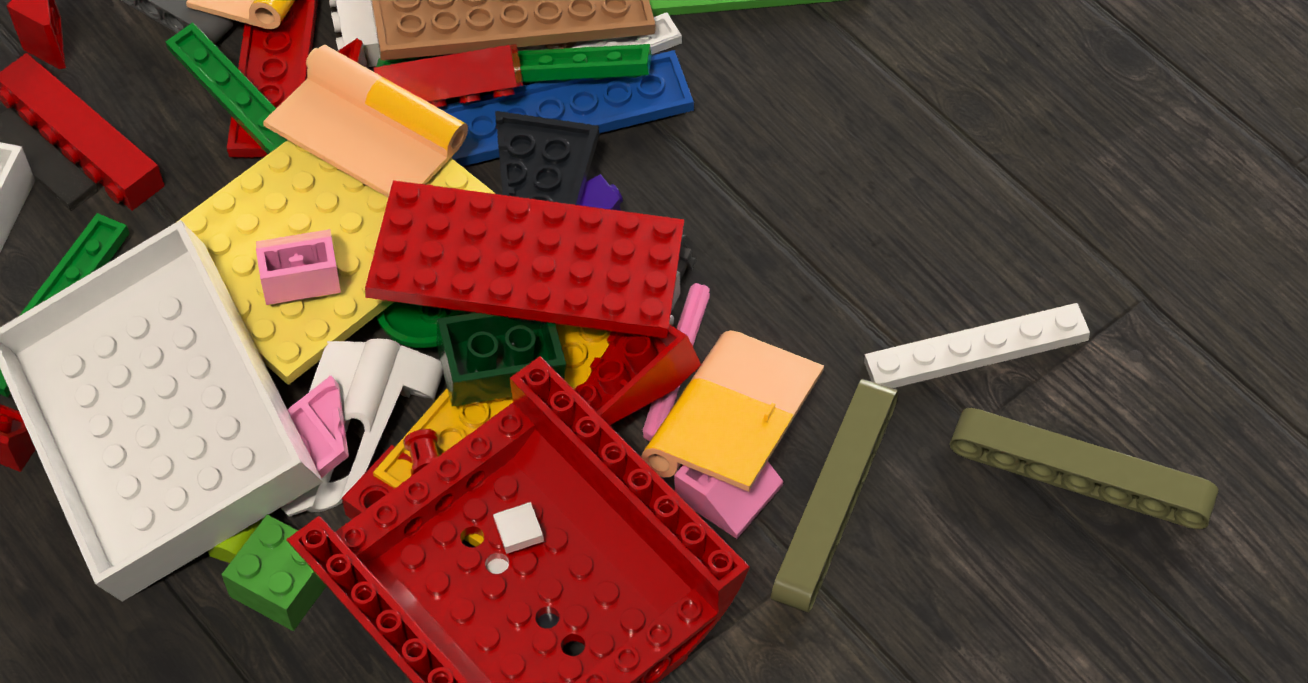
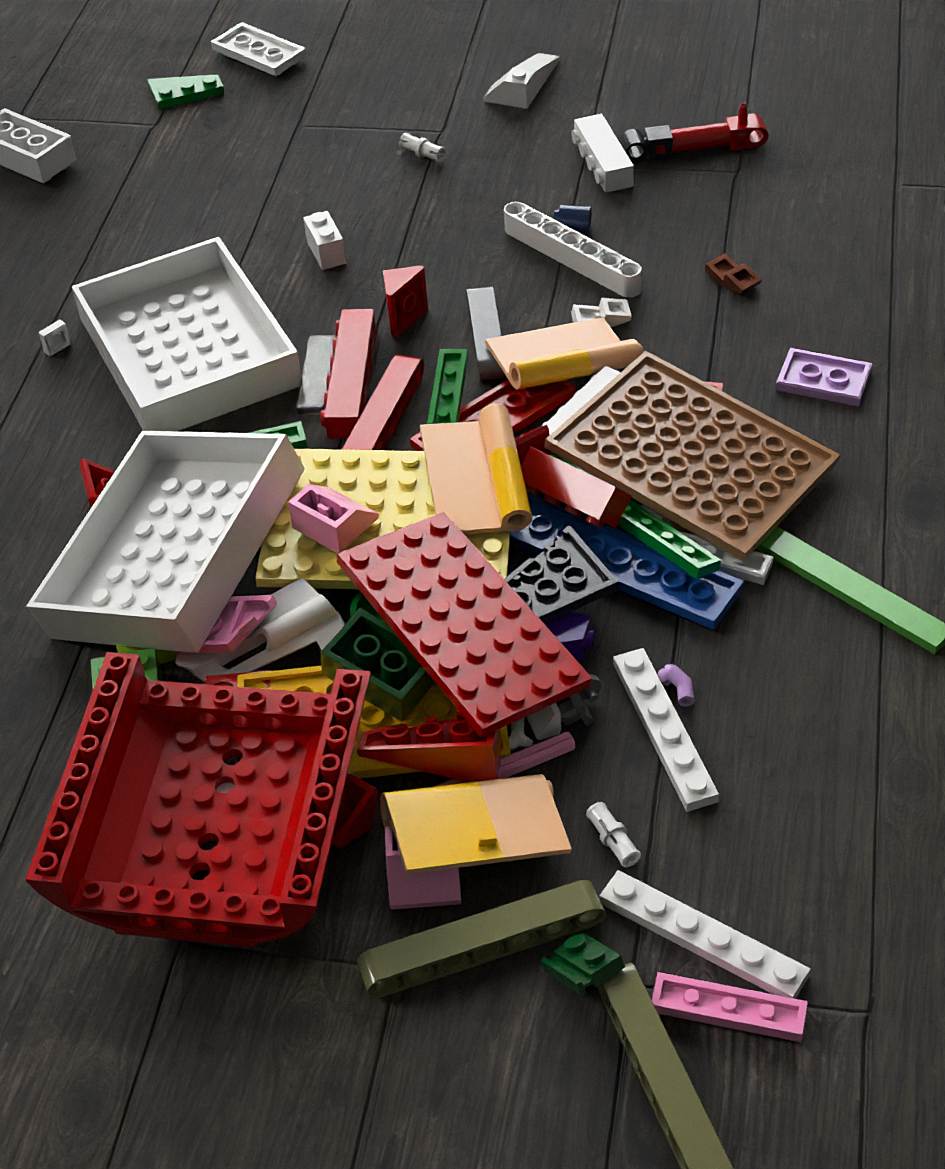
camera: 50 degrees right, 10 degrees down
red bush [403,429,439,475] -> none
white tile [493,502,544,554] -> none
none -> beam [342,354,425,451]
none -> dark green plate [540,932,625,996]
none -> white pin [586,802,641,867]
none -> white plate [613,648,719,812]
none -> bright pink plate [651,972,808,1042]
none -> lavender arm [658,664,695,707]

